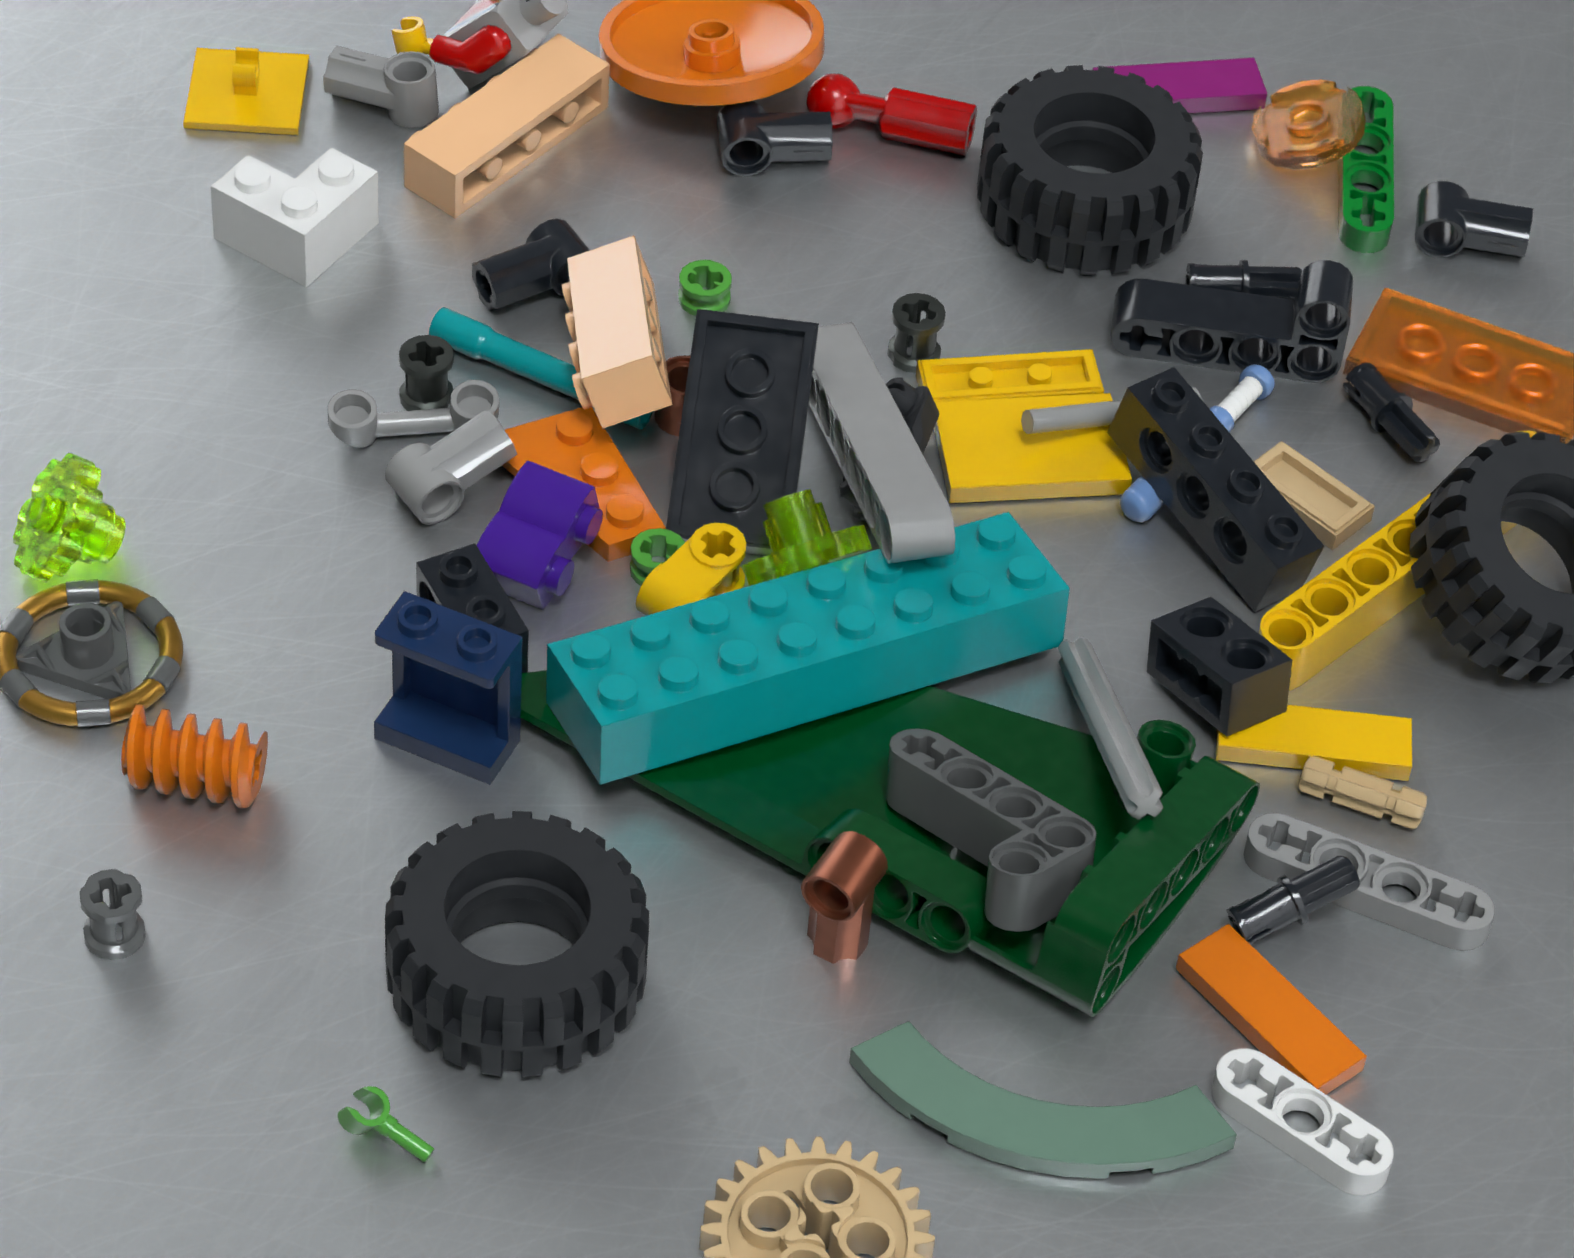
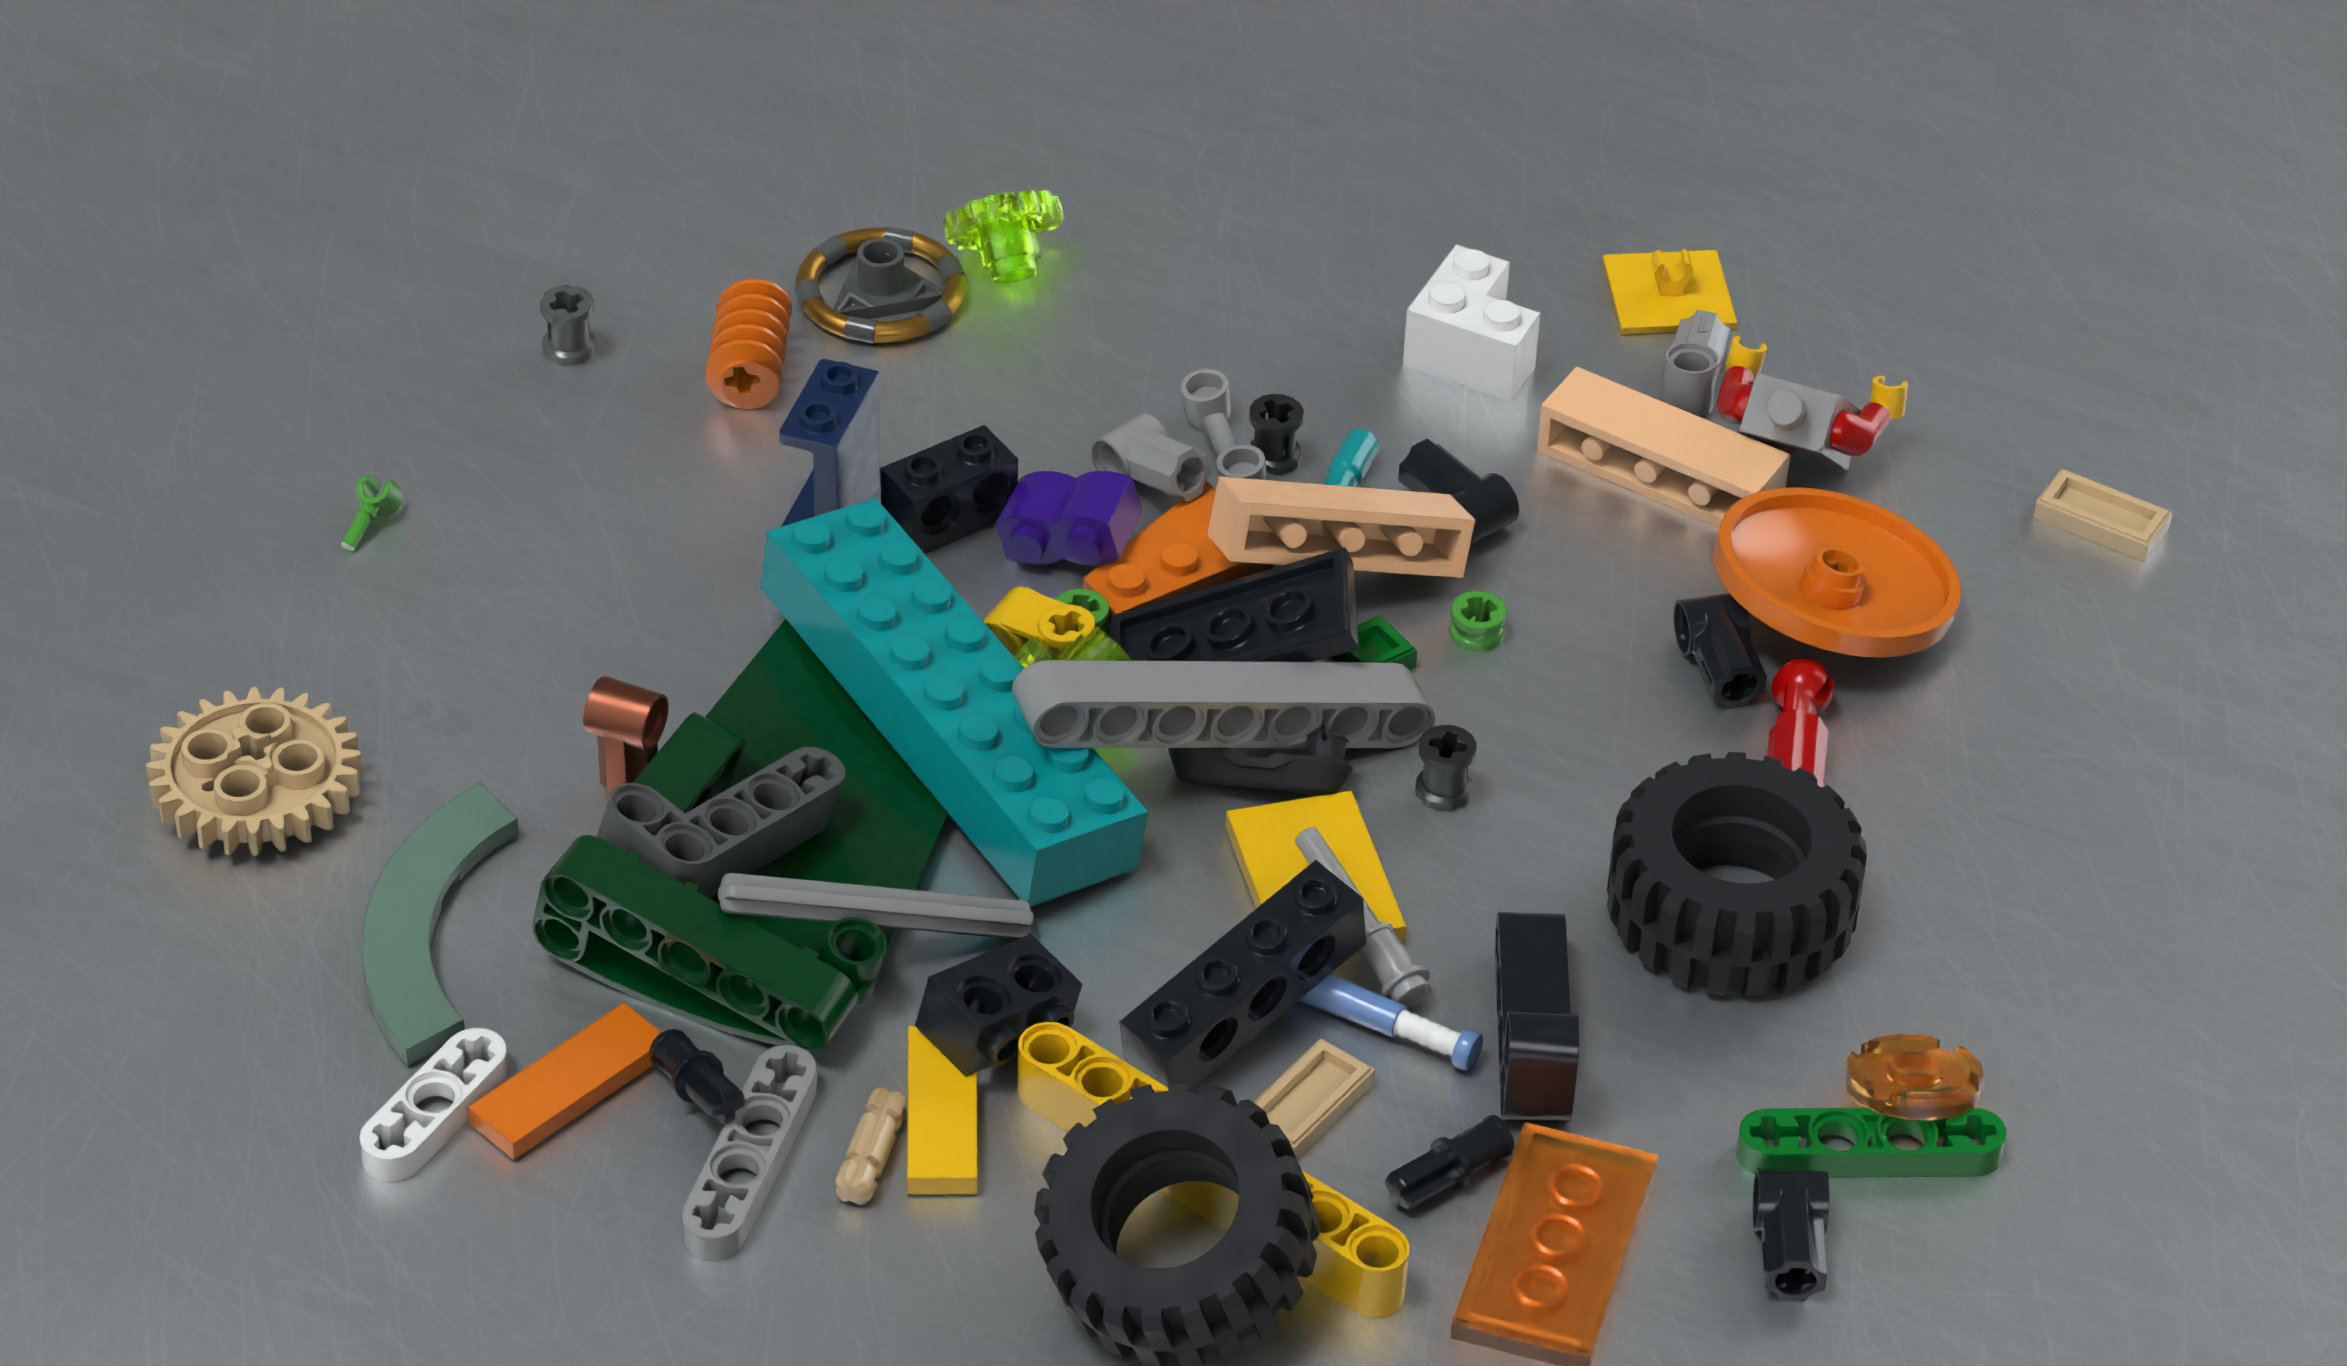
camera: 85 degrees right, 5 degrees down
black tyre [385,811,649,1077] -> none
yellow tile [915,349,1104,401] -> none
magenta tile [1092,57,1267,114] -> none
black axle [1185,260,1302,300] -> none

